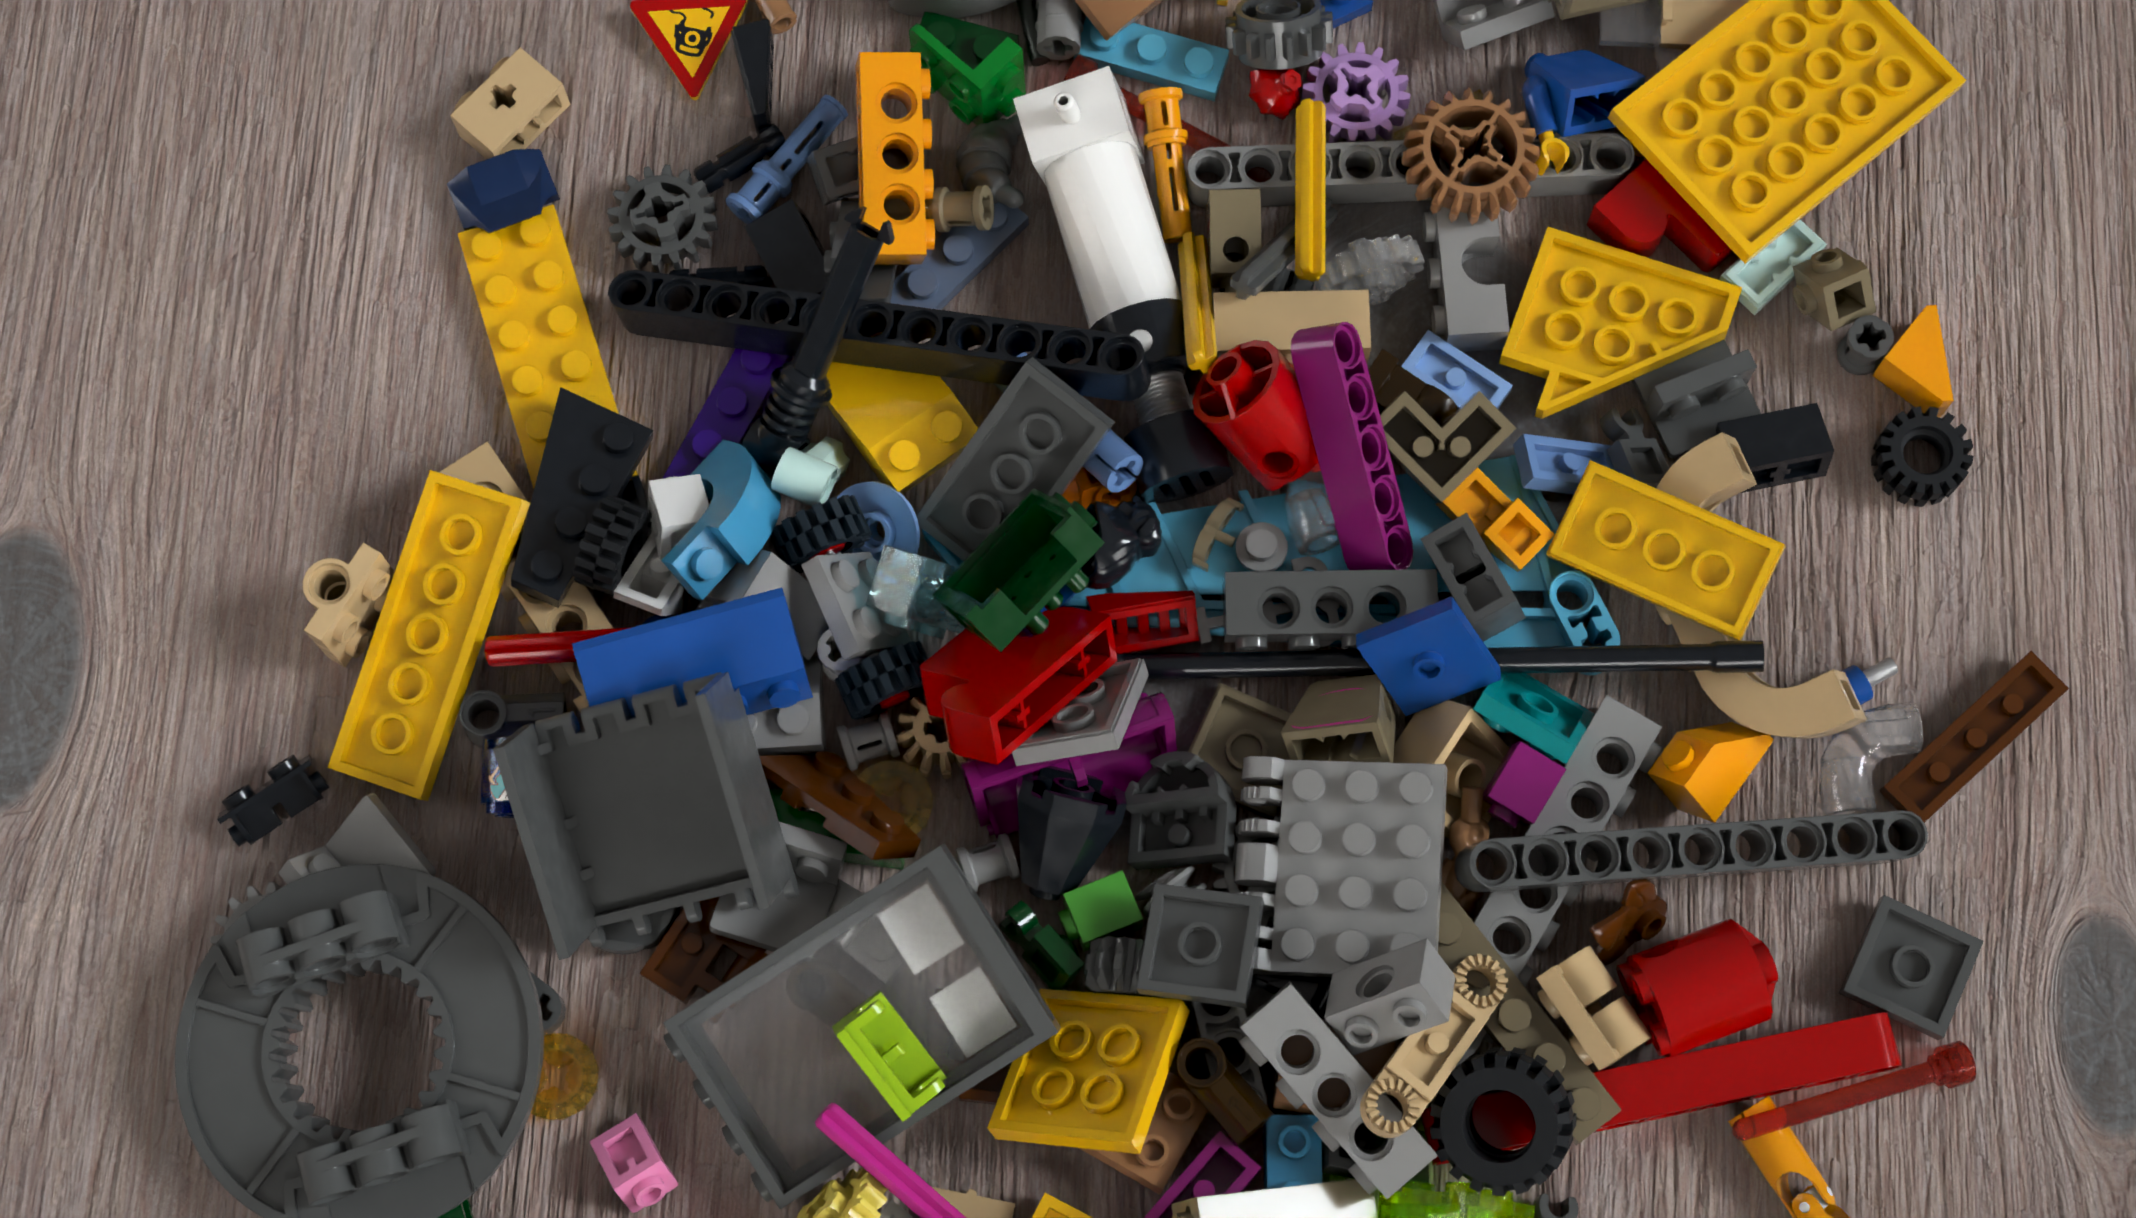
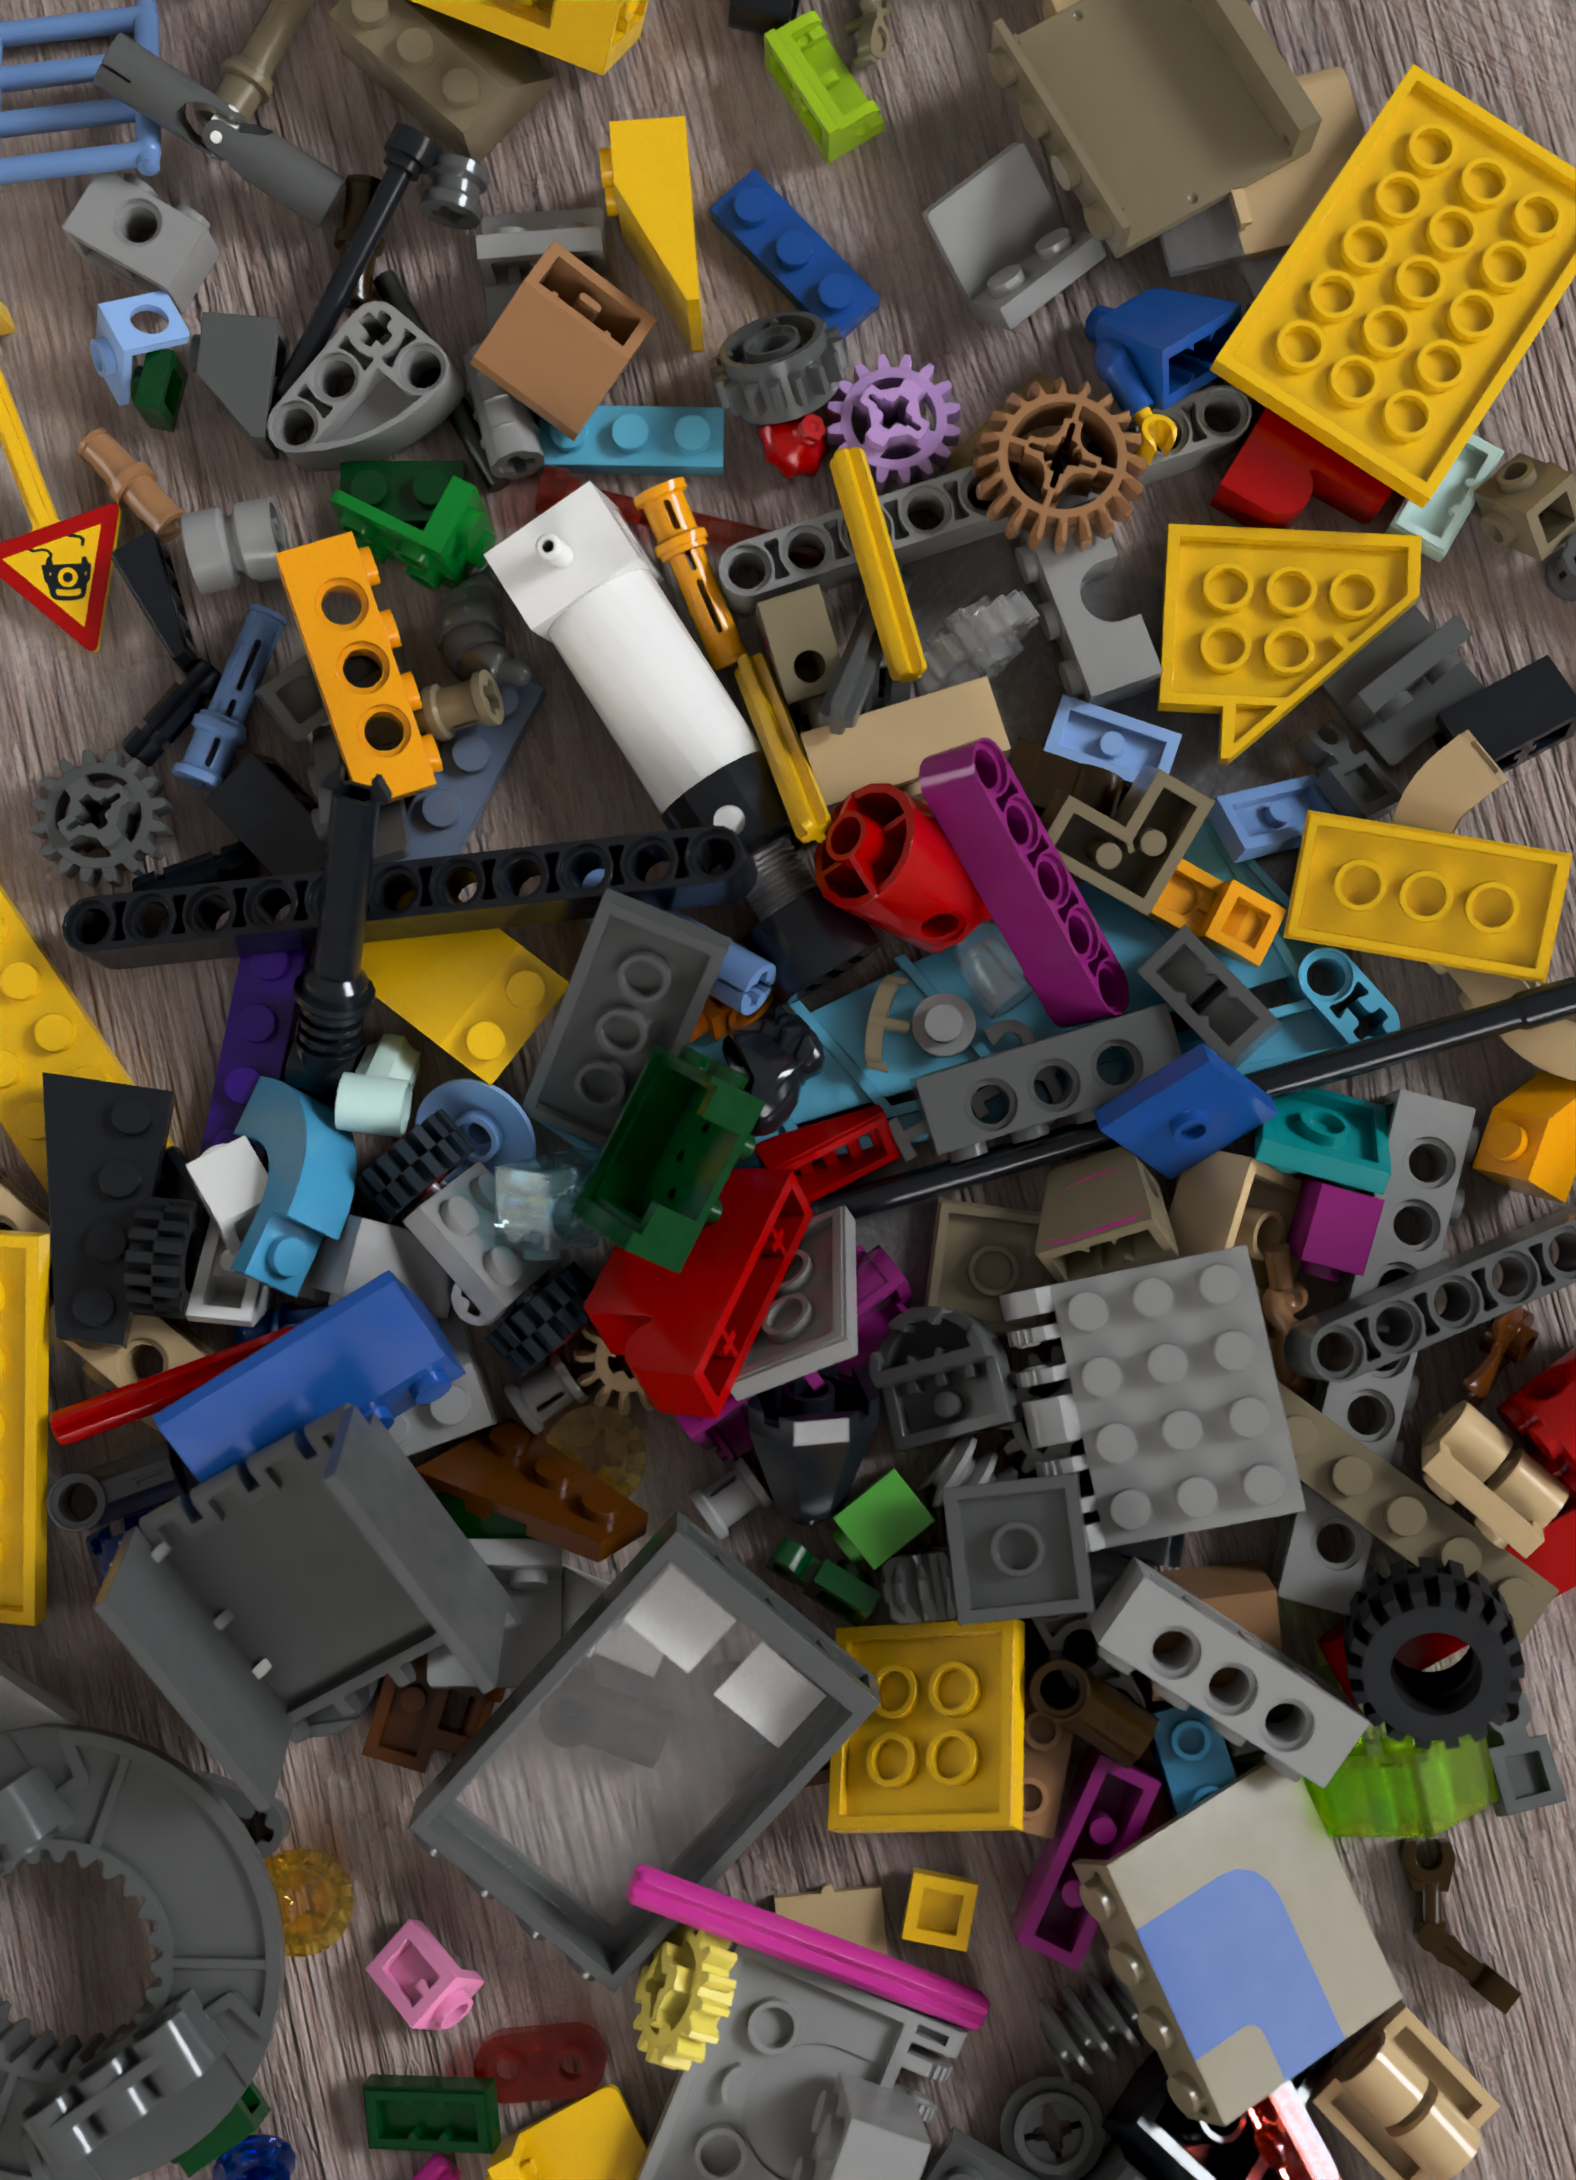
camera: 15 degrees left, 10 degrees up
lime hinge [832,990,947,1122] -> none
light grey brick [1324,938,1455,1056] -> none
tan plate [1360,954,1508,1138] -> none
none -> light grey wheel [181,496,288,594]

